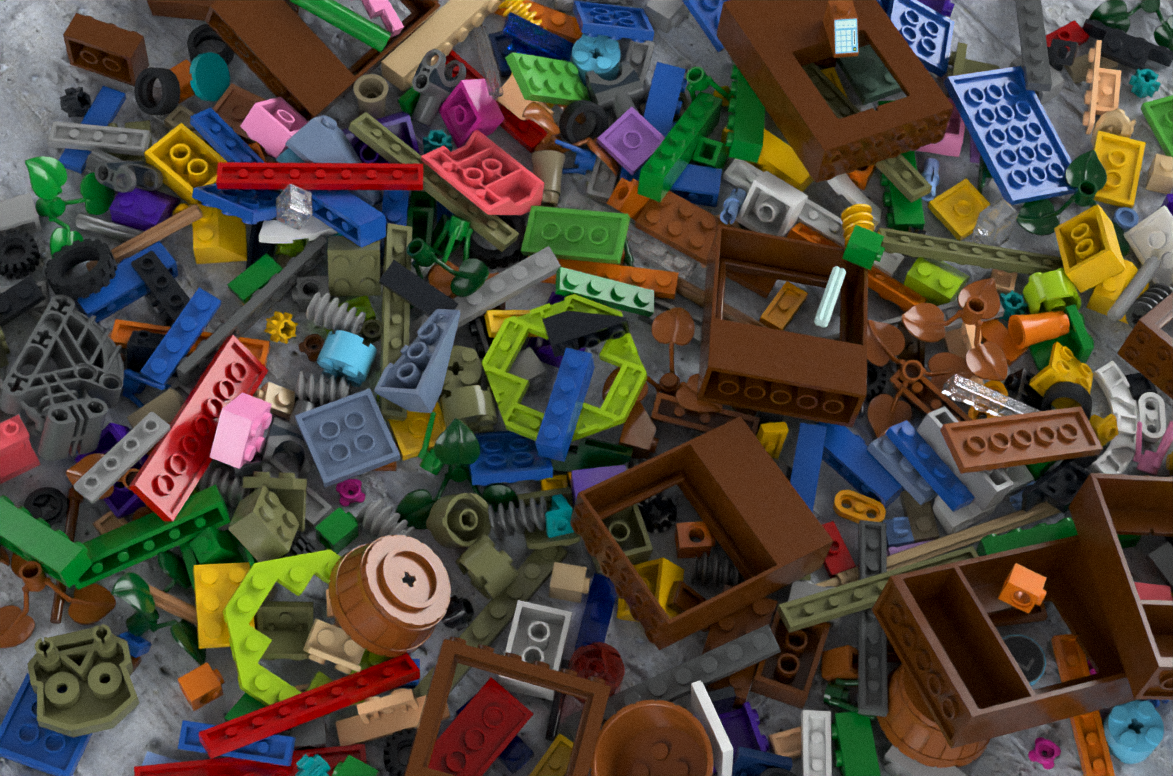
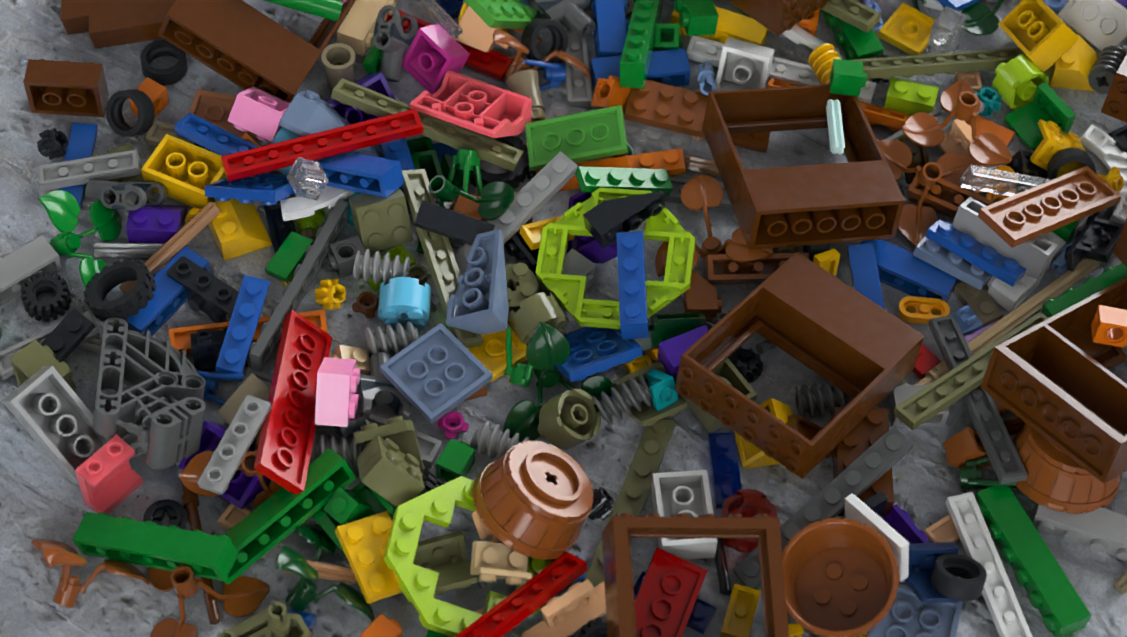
camera: 15 degrees left, 5 degrees down
teal tile [189,52,230,102] -> none
teal gear [423,129,453,154] -> none
olive brick [455,534,520,600] -> none
tan brick [549,562,590,603] -> none
medium lavender plate [596,107,665,175] -> none
orange brick [674,521,715,559] -> none
reddish brown brick [750,608,831,709] -> none
light orange plate [759,281,808,331] -> none
orange plant [1008,311,1070,350] -> none
light grey axle [1107,256,1161,322] -> none

